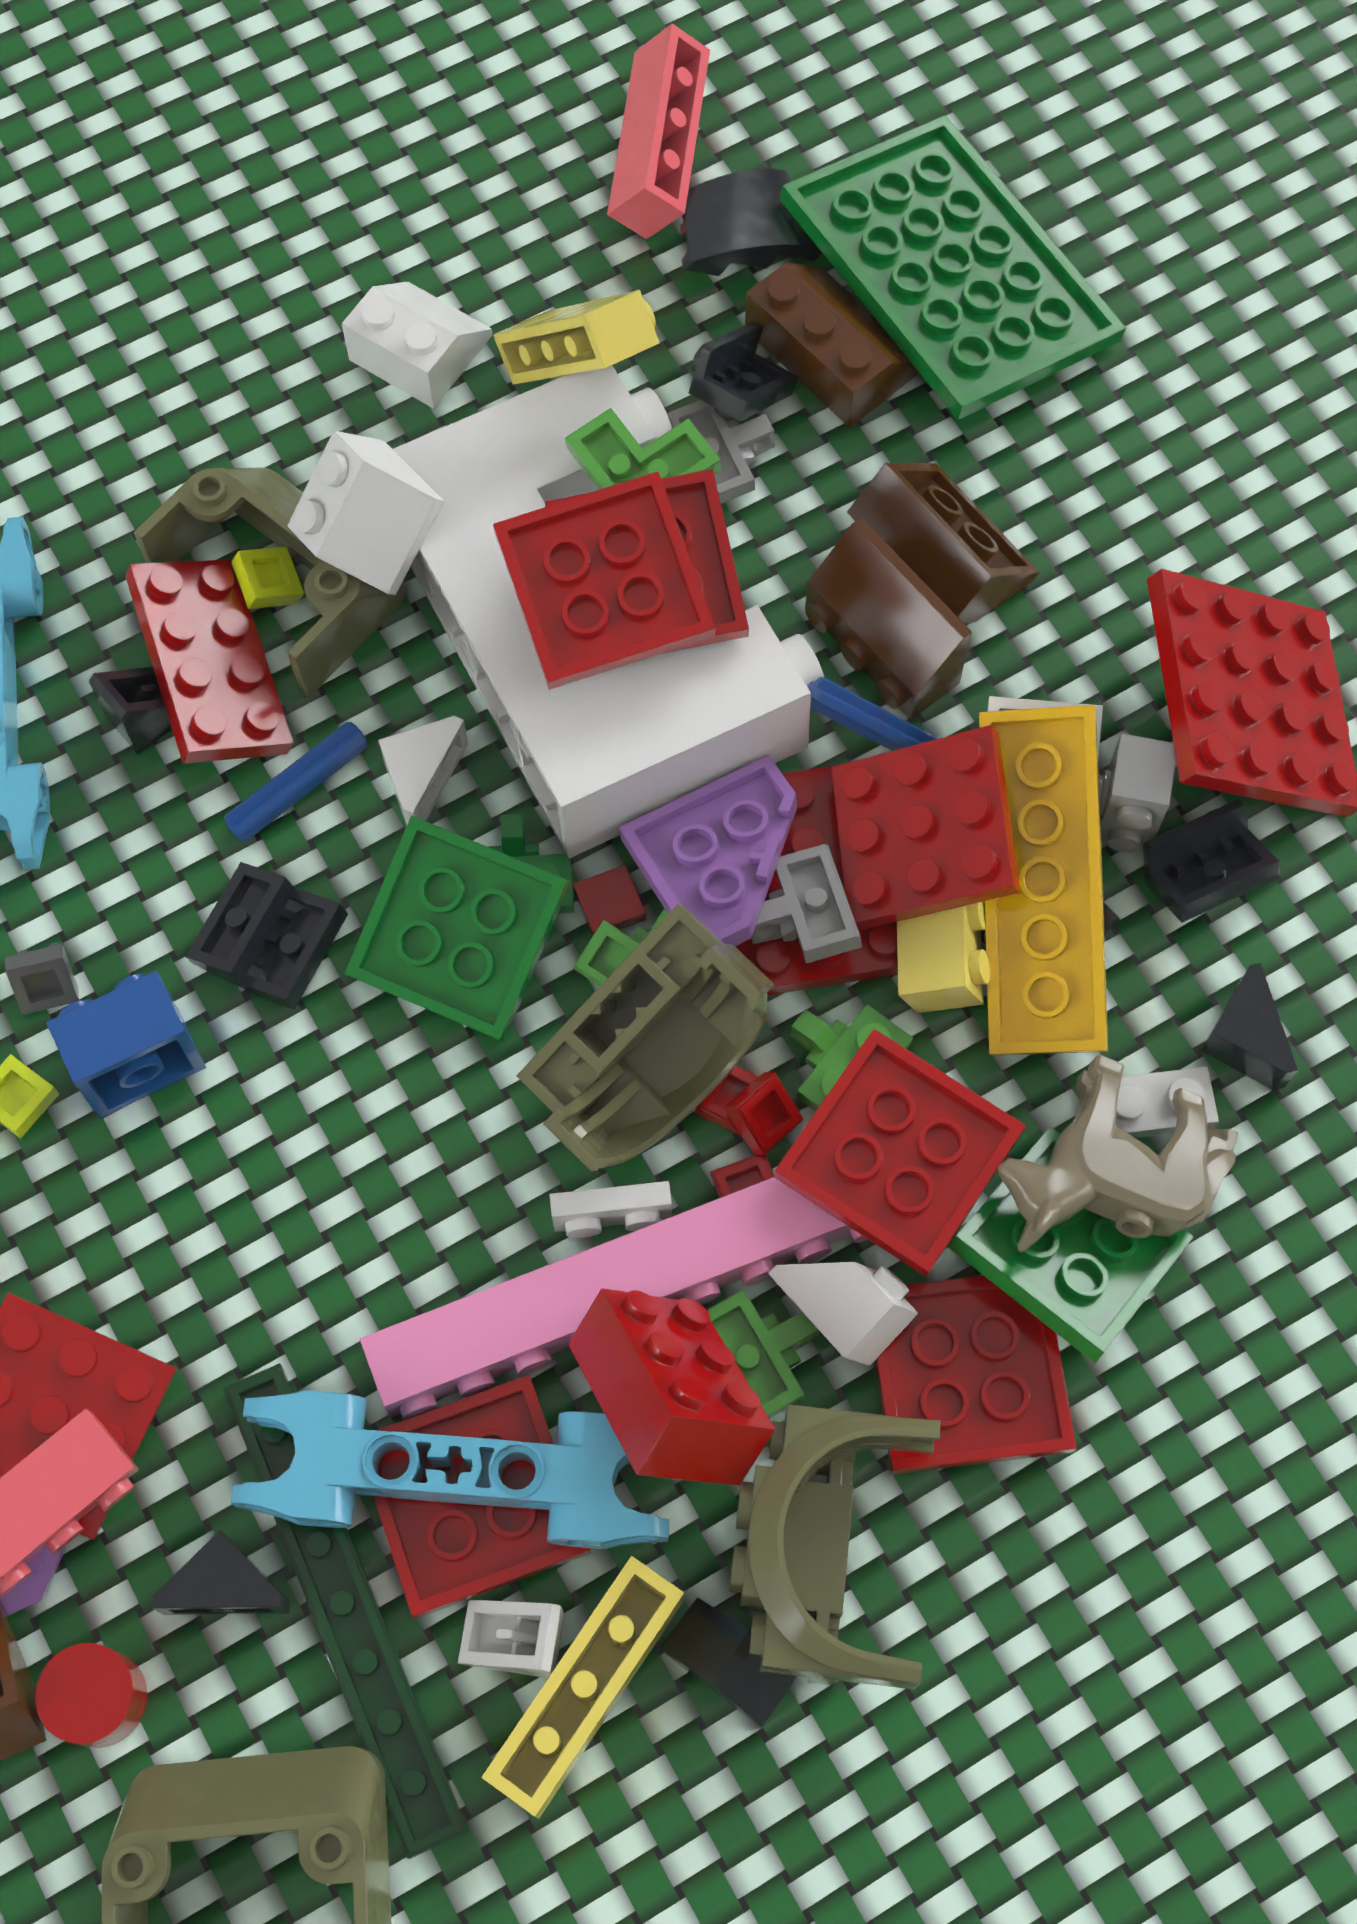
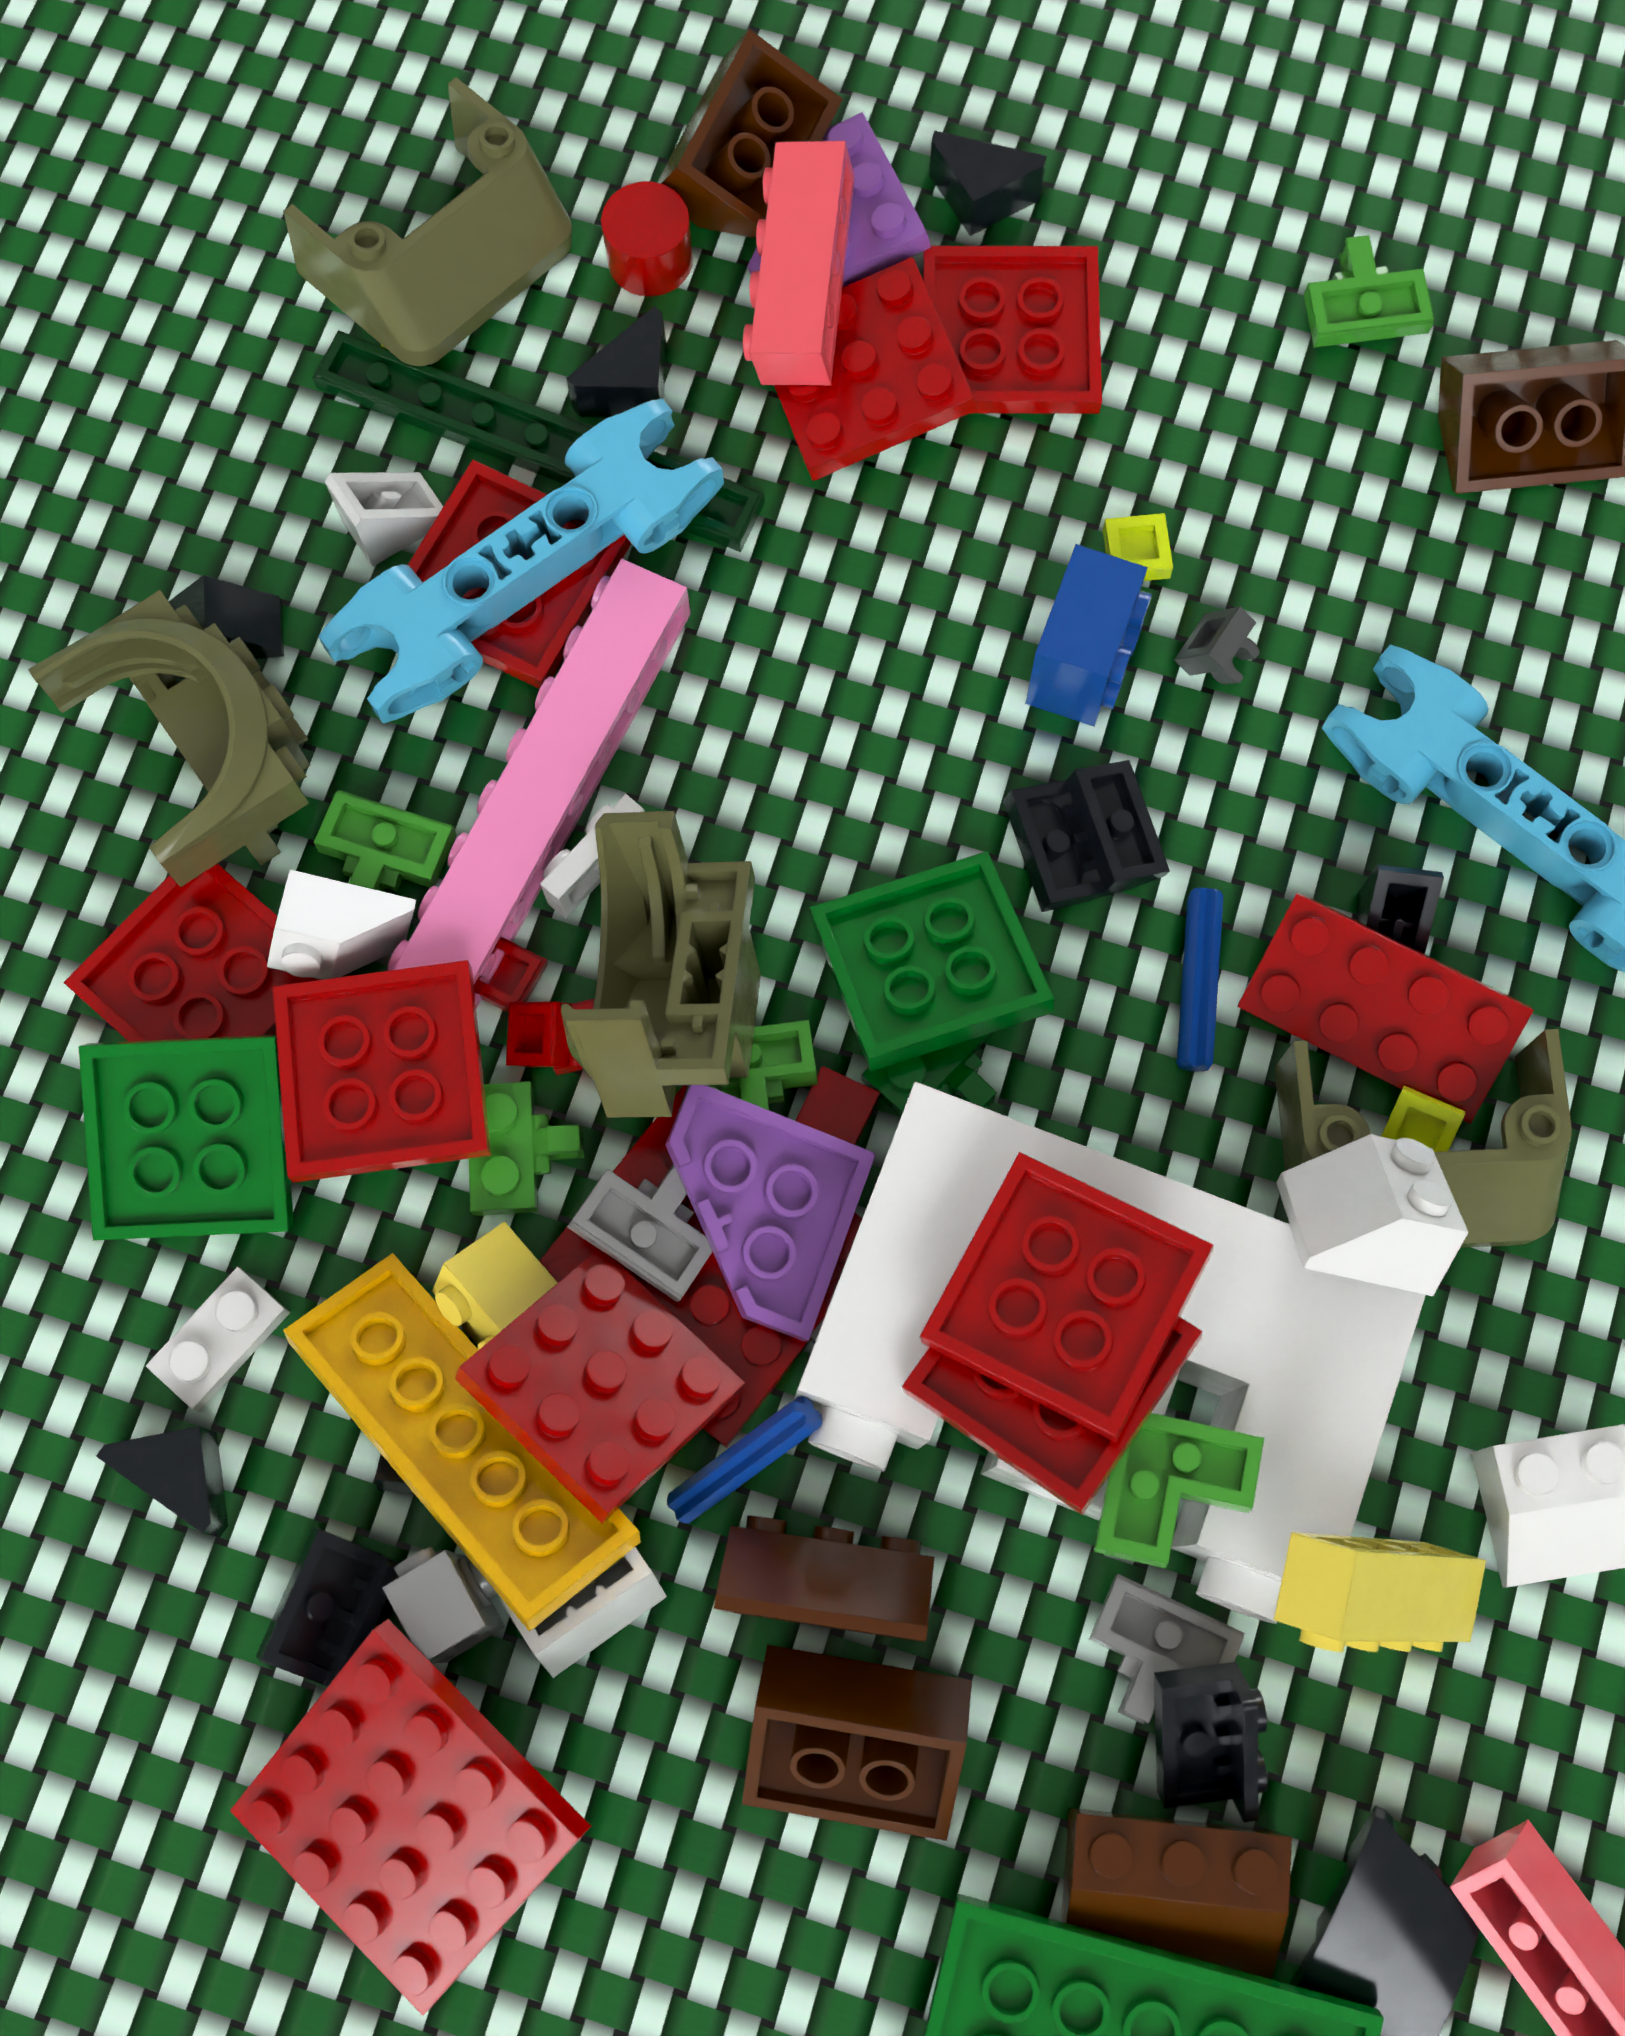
camera: 140 degrees right, 5 degrees up
white slope [378,716,468,826] -> none
light yellow brick [481,1556,684,1819] -> none
red brick [568,1288,776,1486] -> none
dark tan animal [998,1055,1238,1252] -> none

